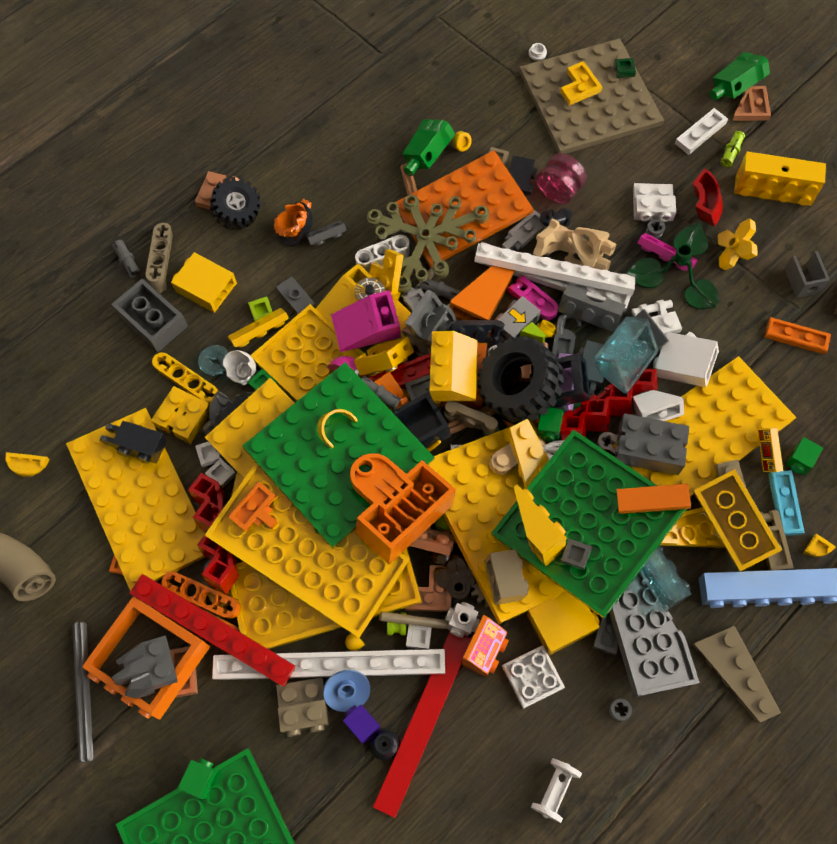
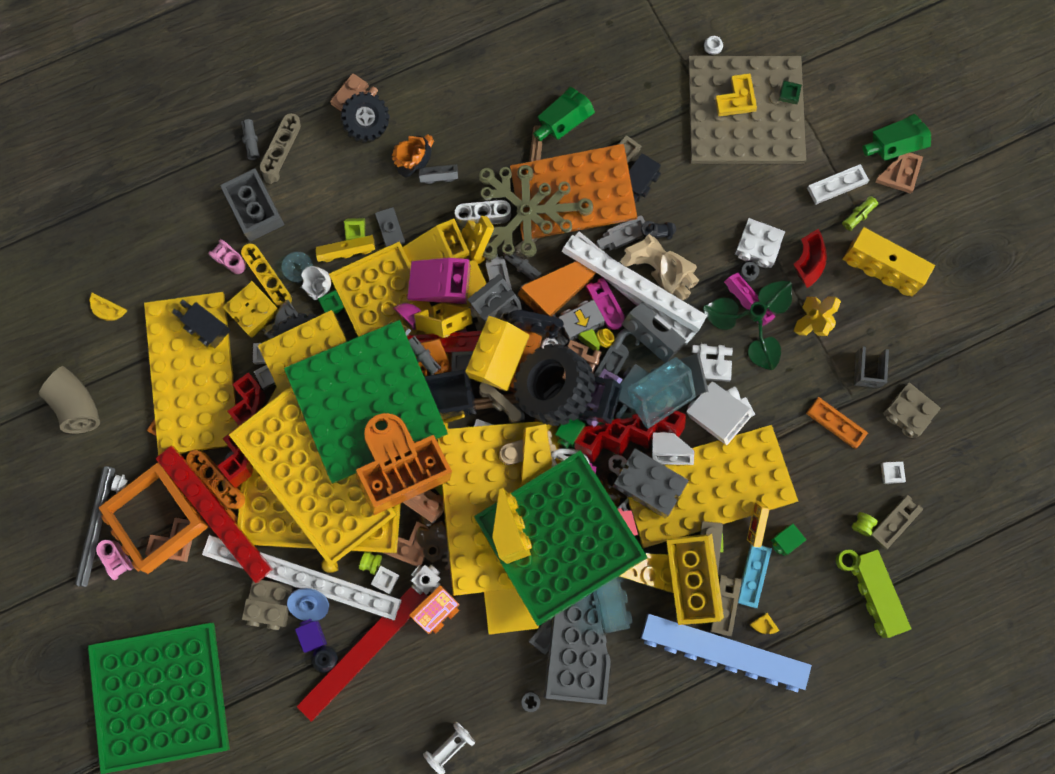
camera: 20 degrees right, 10 degrees up
dark grey plate [112,635,178,699] -> none
yellow brick [171,252,237,313] -> none
green brick [178,758,218,799] -> none
orange hinge [228,481,278,532] -> none
yellow helmet [317,409,358,449] -> none
piece [355,278,385,300] -> none
dark tan bar [379,612,448,629] -> none
yellow tile [452,131,471,152] -> none
dark tan brick [484,549,529,605] -> none
white tile [502,645,565,709] -> none
clear pink wheel [536,153,587,204] -> none
dark grey plate [561,539,592,570] -> none
orange tile [617,484,691,514] -> none
dark tan wing [692,626,781,723] -> none
none -> bright pink piece [96,540,134,580]
none -> white plate [111,475,128,494]
none -> bright pink piece [208,239,246,274]

